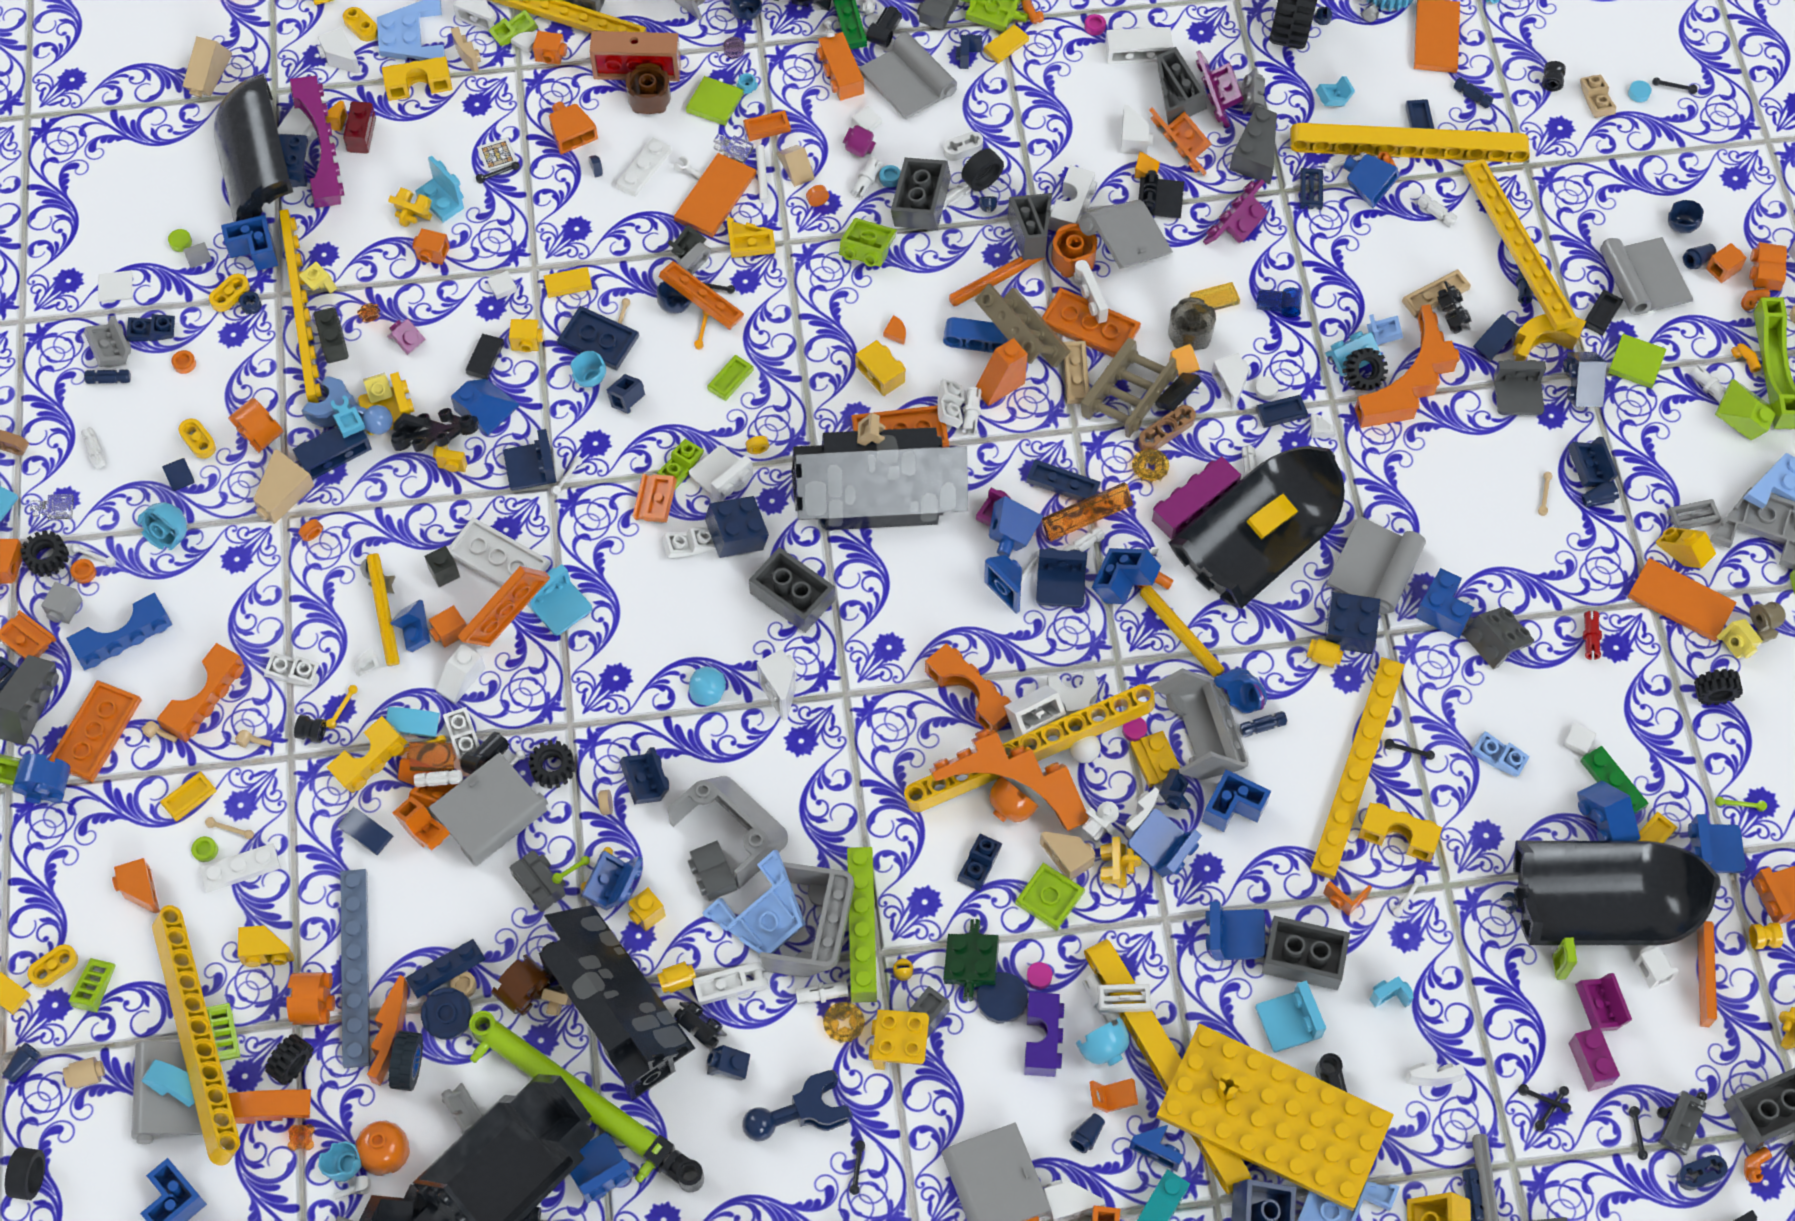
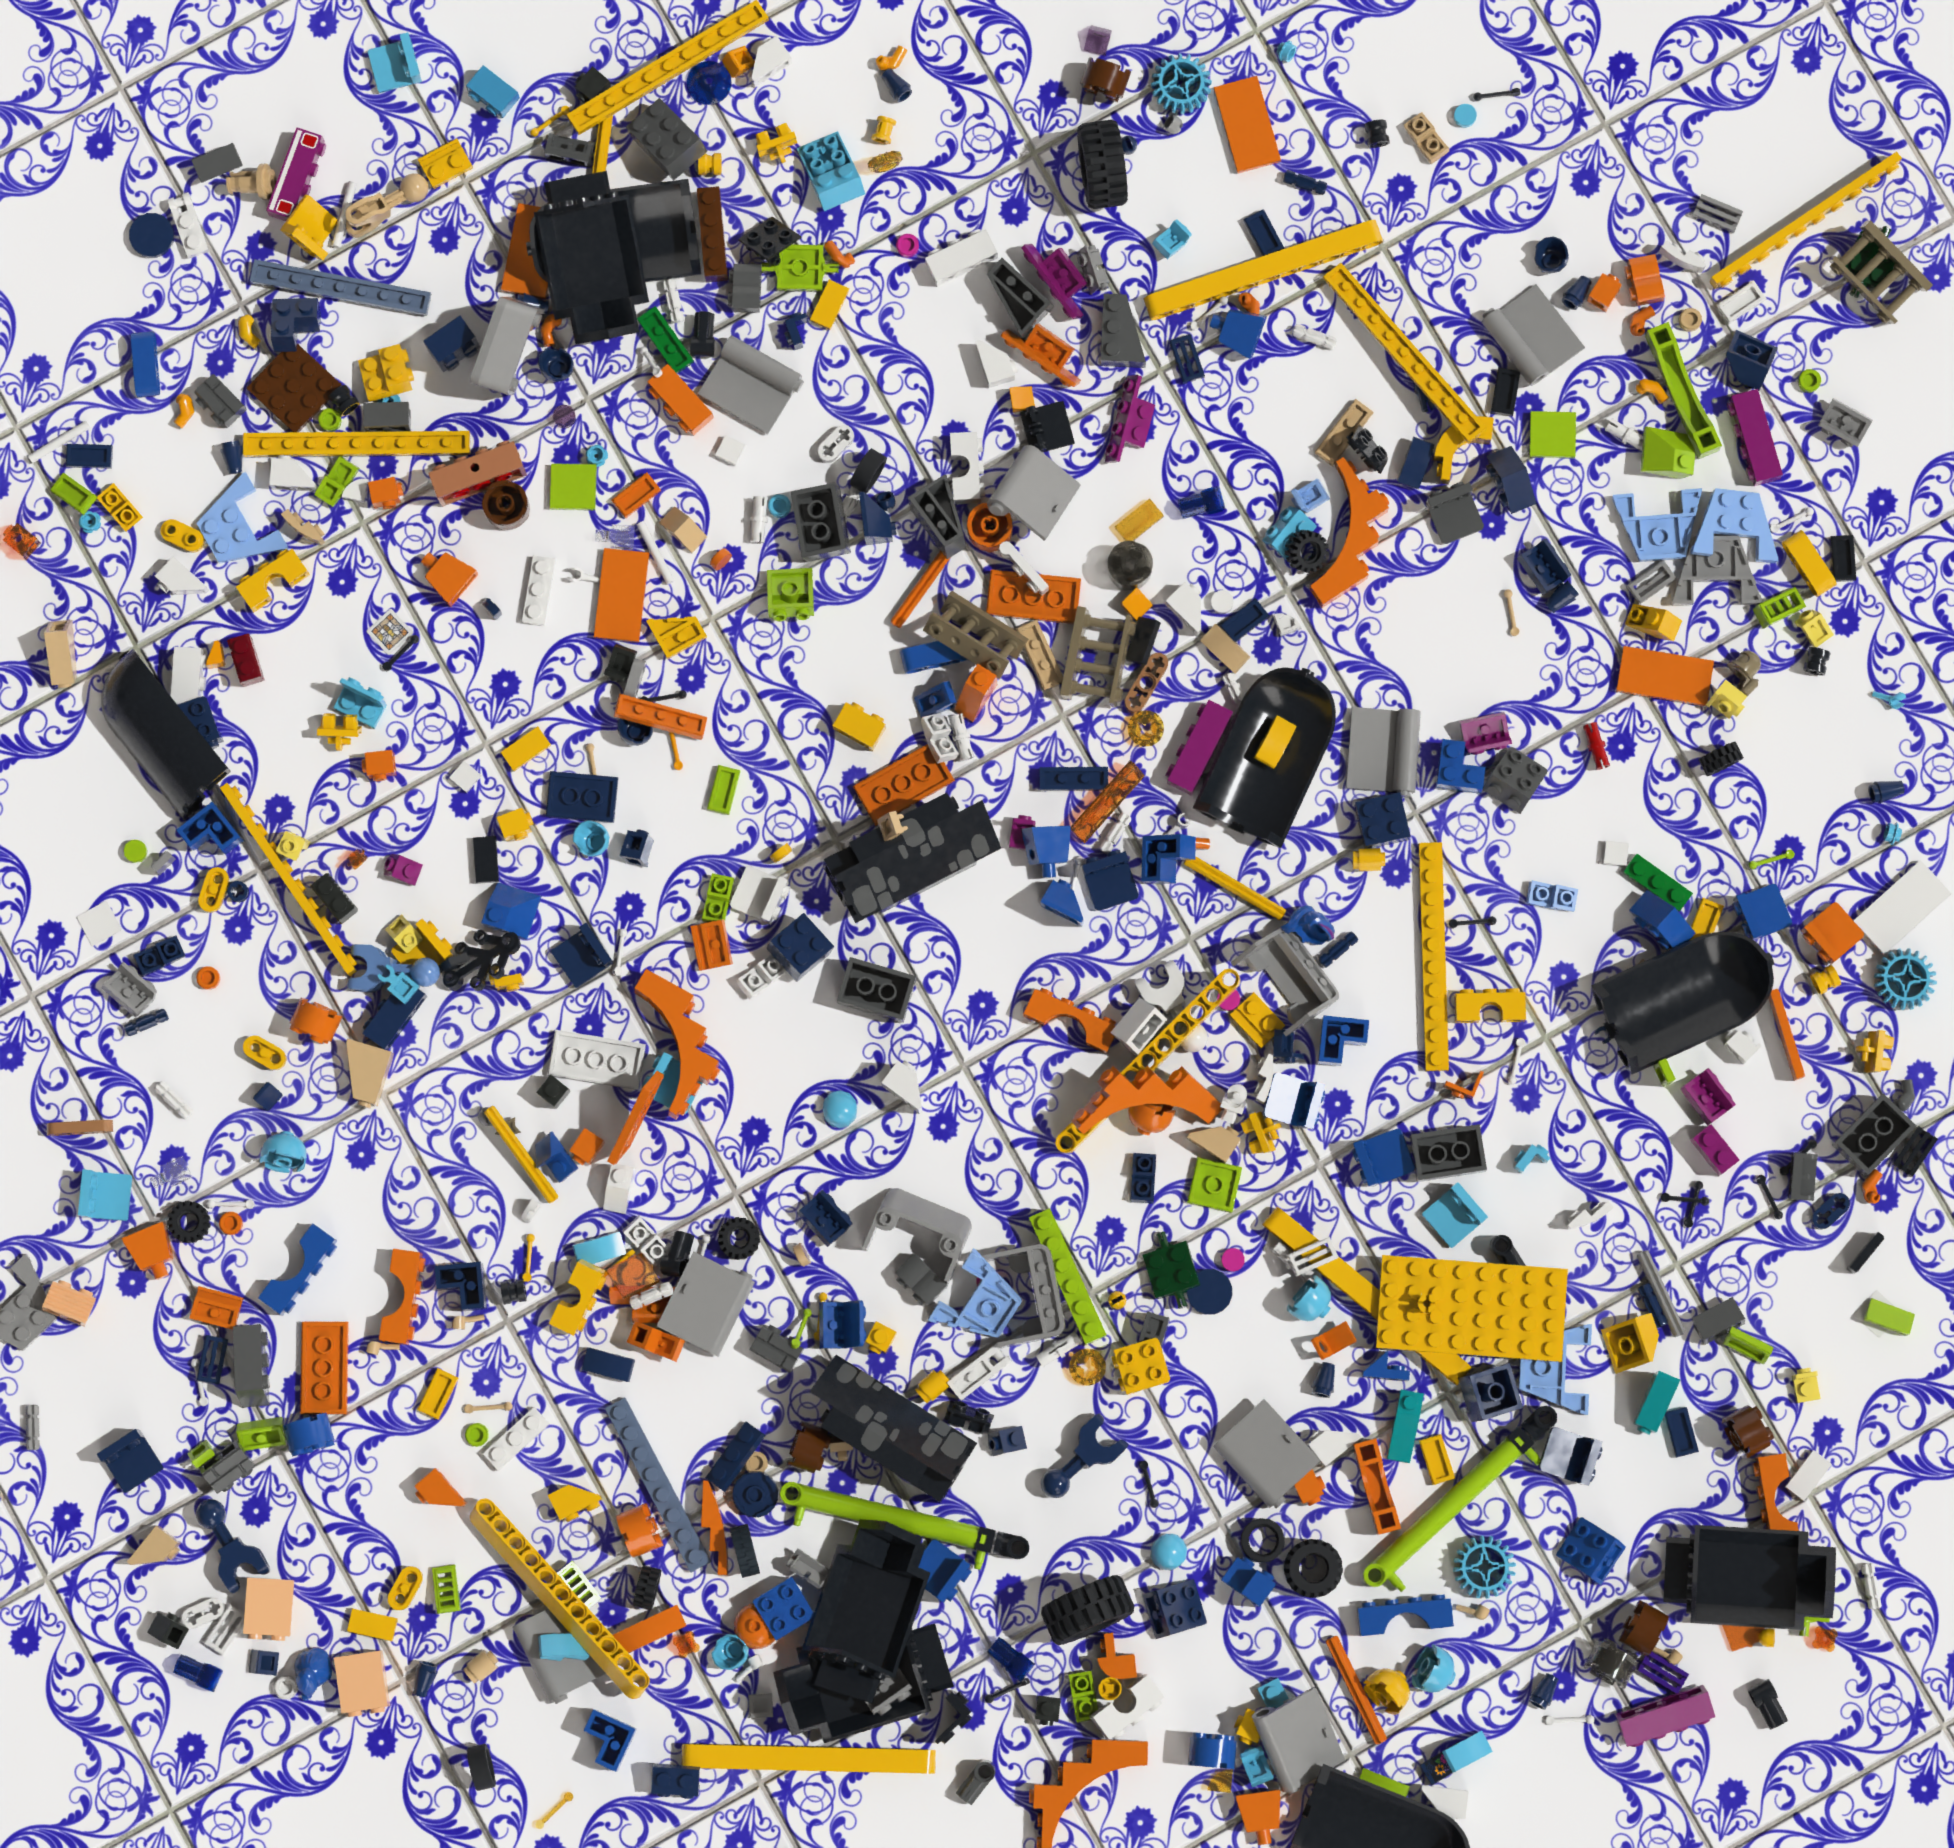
camera: 15 degrees left, 20 degrees up
light grey brick [41,582,82,624] -> none
white slope [264,652,320,686] -> none
magenta arch [290,75,344,208] -> none
orange tile [298,519,323,541] -> none
magenta head [842,125,876,158] -> none
orange tile [883,315,906,345] -> none
dark purple arch [1024,992,1064,1077] -> none
none -> dark blue brick [434,1261,487,1311]
none -> orange arch [635,969,721,1120]
none -> blue bracket [753,1577,814,1640]
none -> dark blue slope [859,492,897,545]
none -> blue slope [914,681,957,718]
none -> tan slope [1200,624,1250,674]
none -> magenta bracket [1460,712,1512,755]
none -> light blue wing [1612,488,1702,562]

